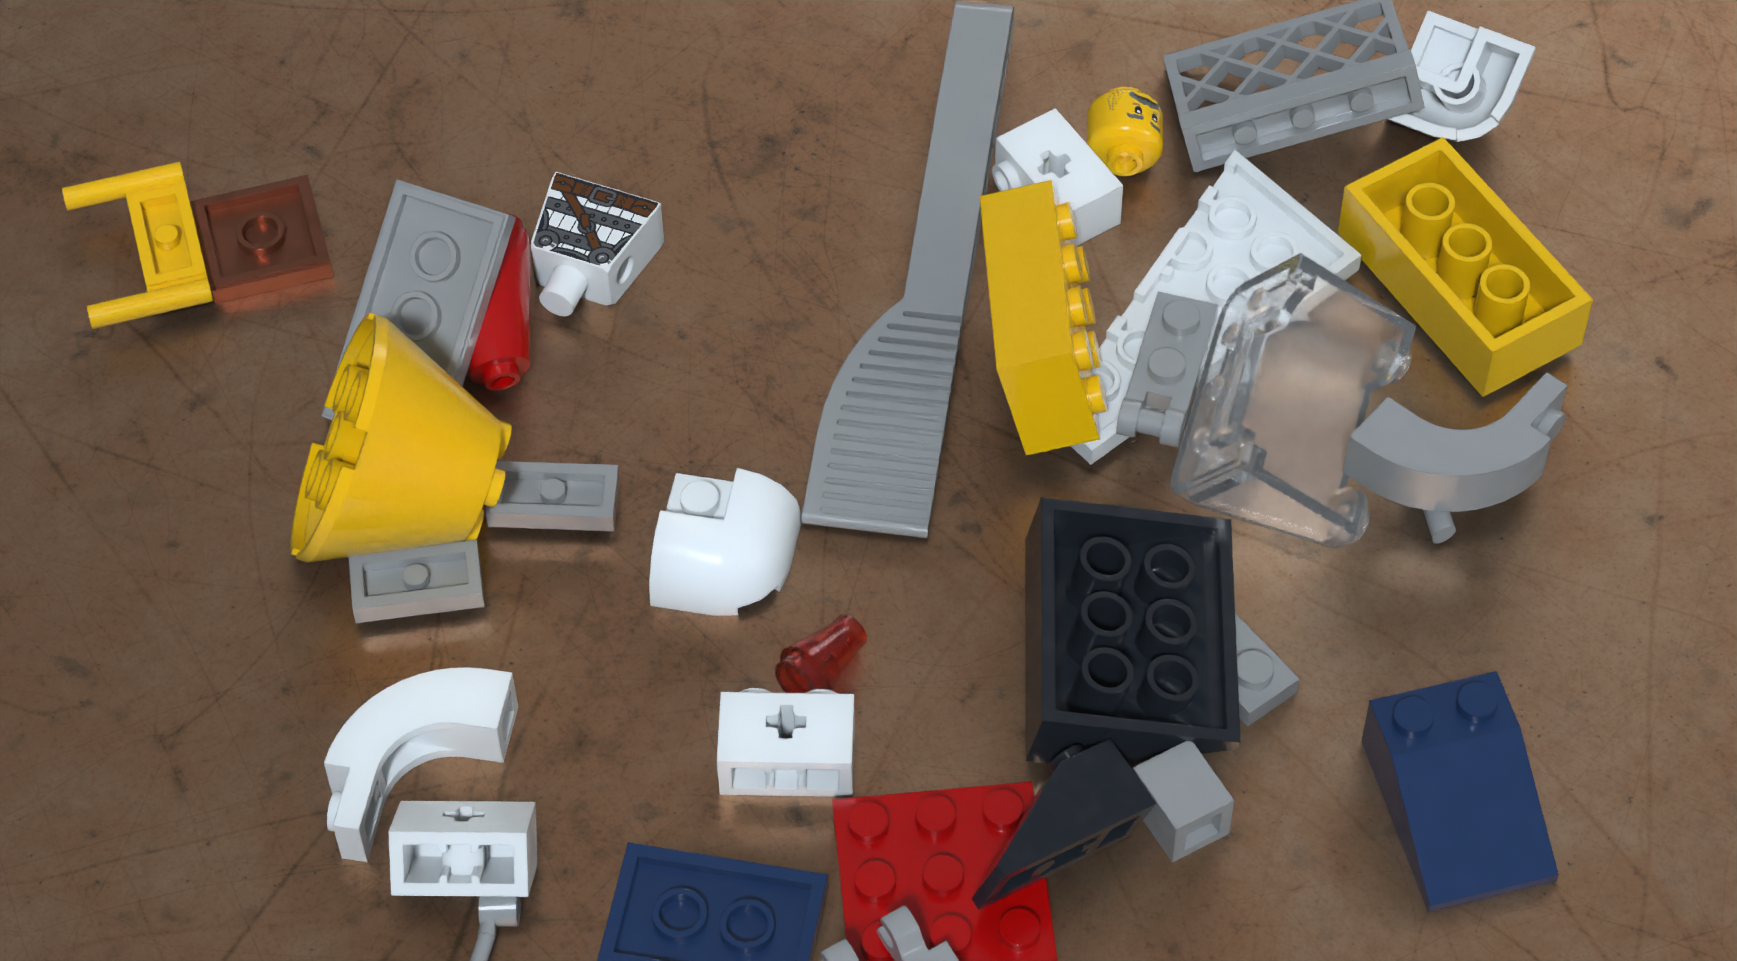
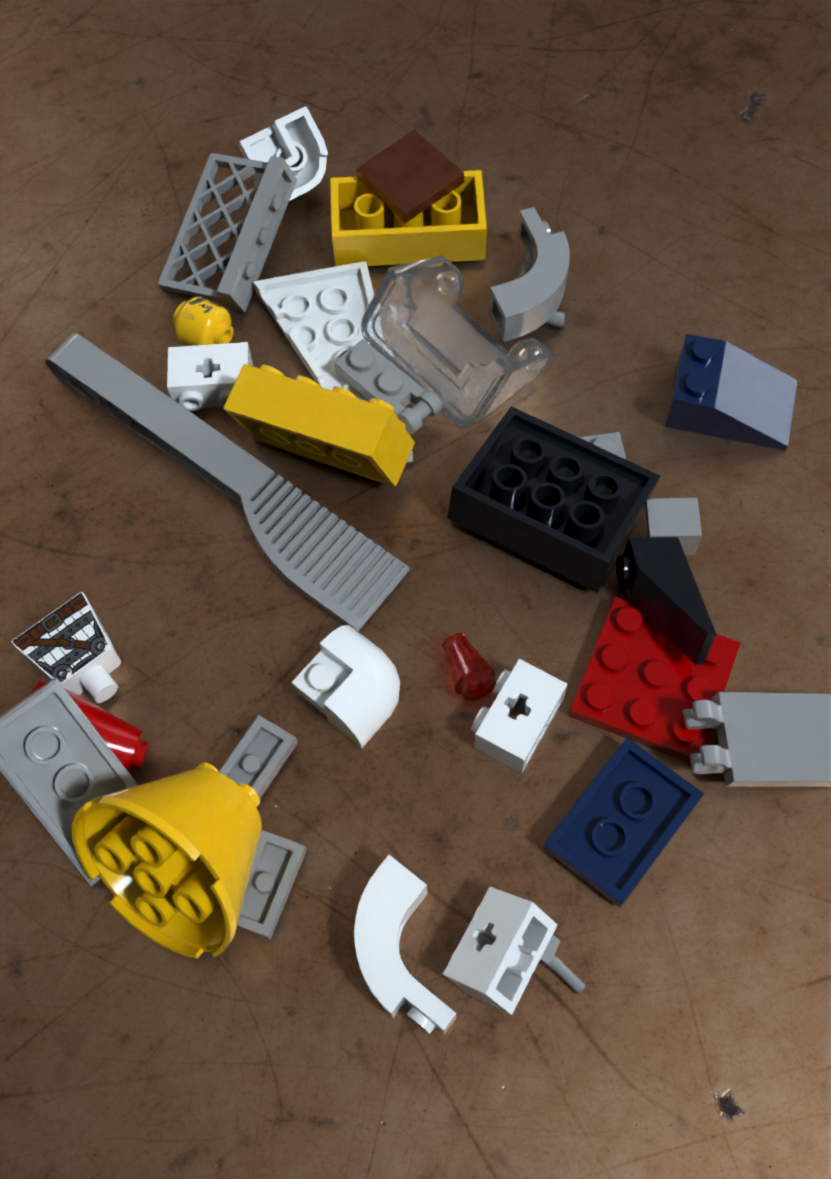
camera: 60 degrees left, 10 degrees up
none -> copper tile [356,129,464,223]

